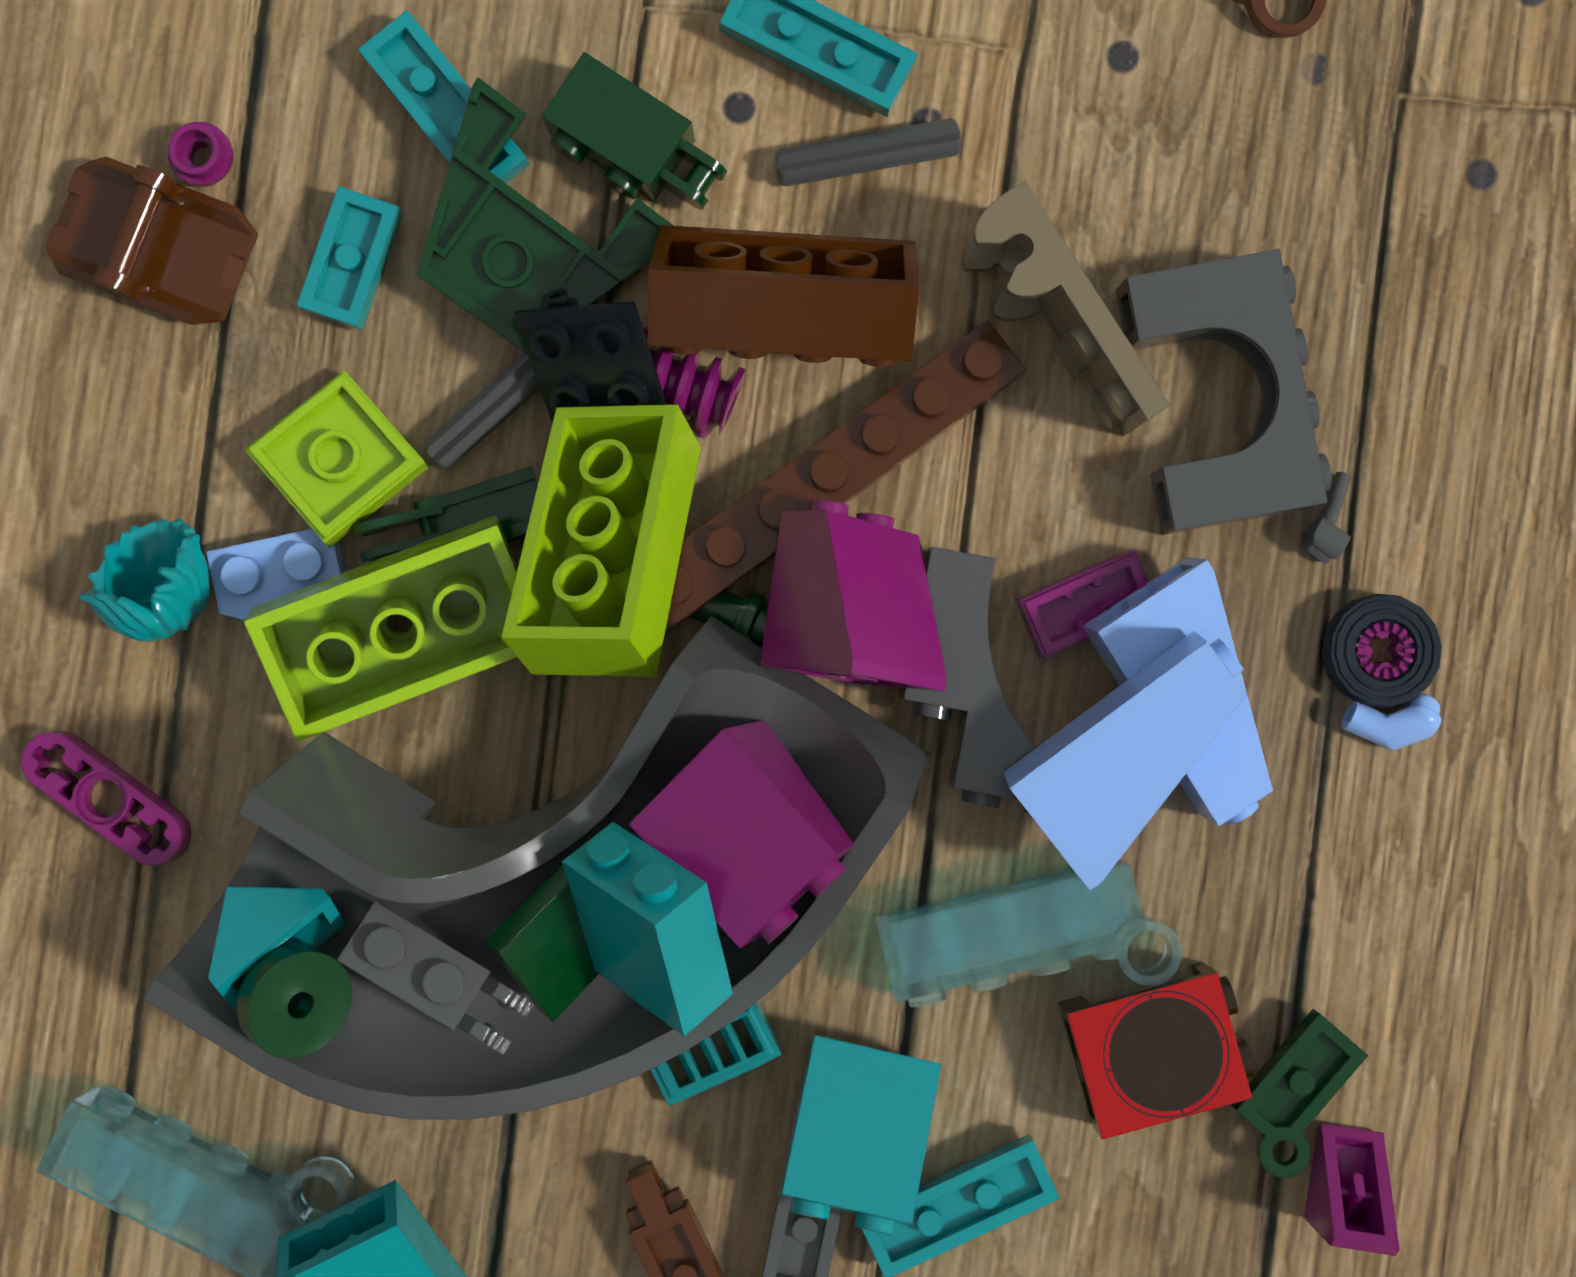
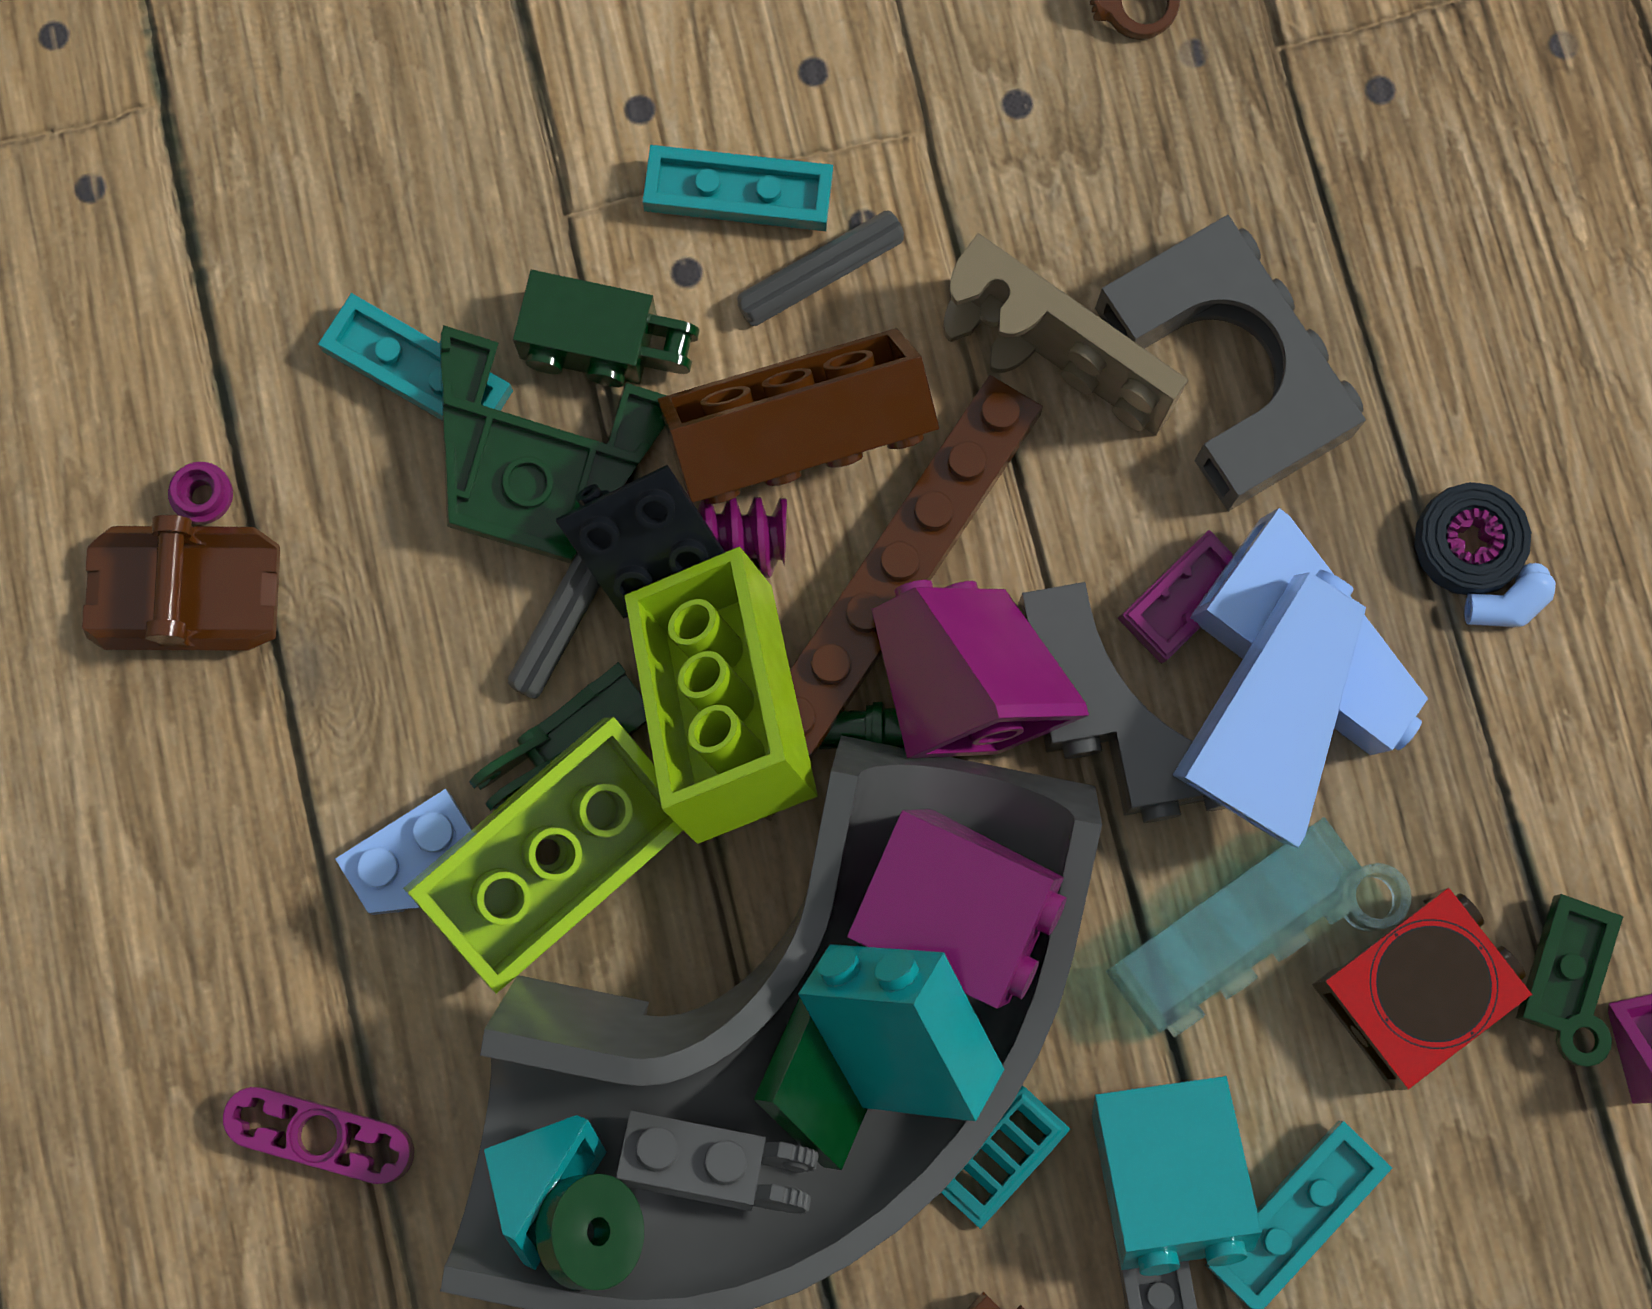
camera: 20 degrees left, 10 degrees down
teal hair [79,519,210,642] -> none
lime plate [244,370,428,549] -> none
teal plate [297,186,404,331] -> none
dark grey hand [1301,472,1351,564] -> none

